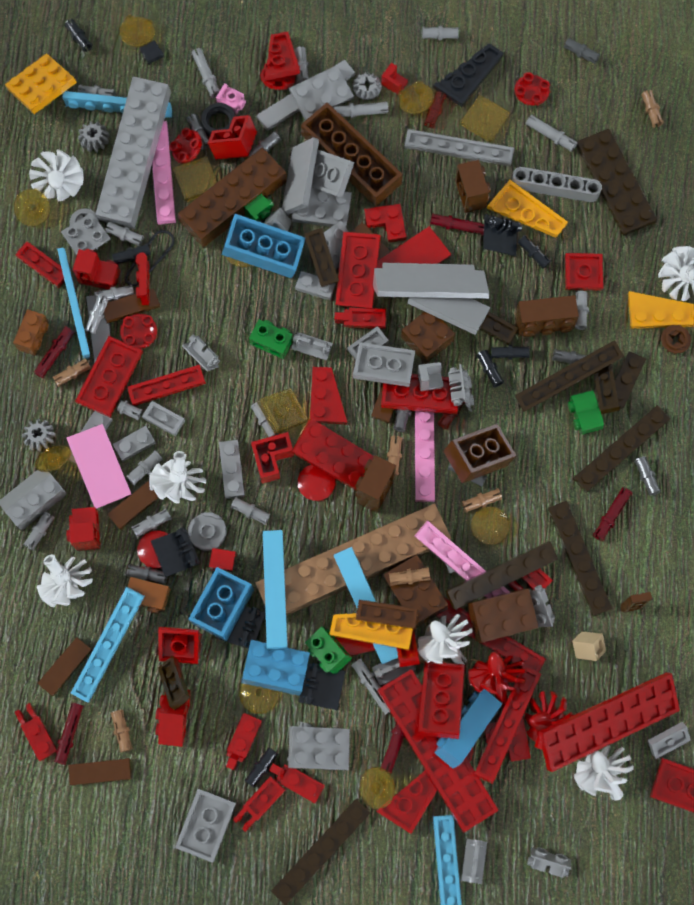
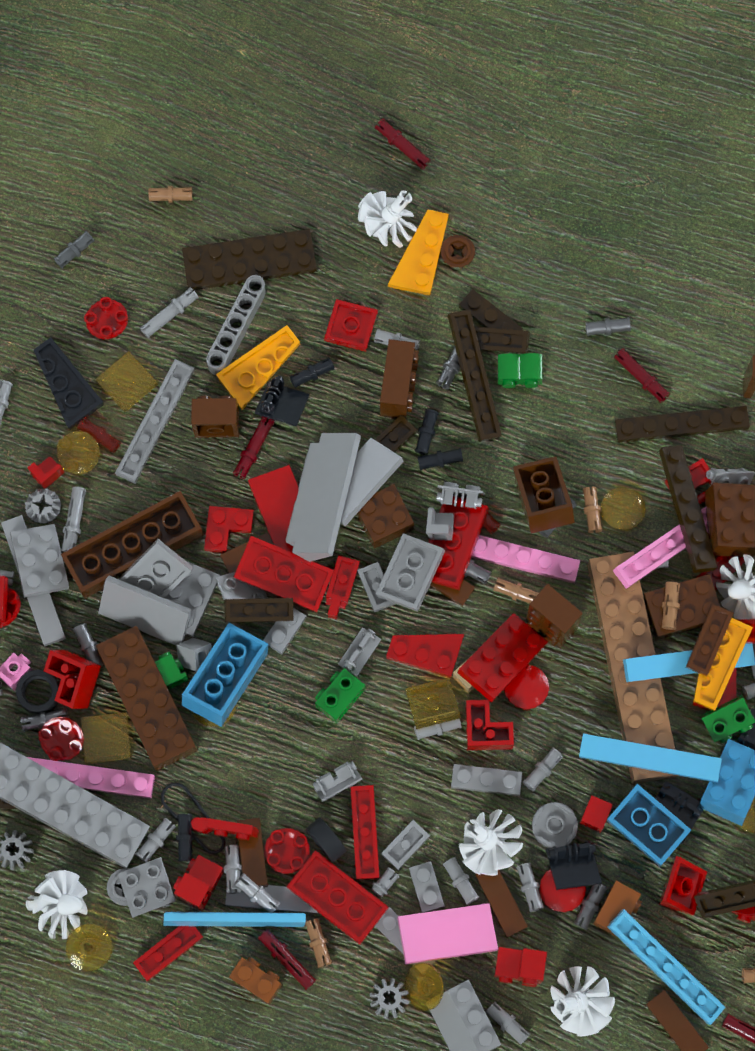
camera: 75 degrees left, 0 degrees up
dark brown plate [573,405,670,493] -> none
none -> black tyre [306,817,347,862]

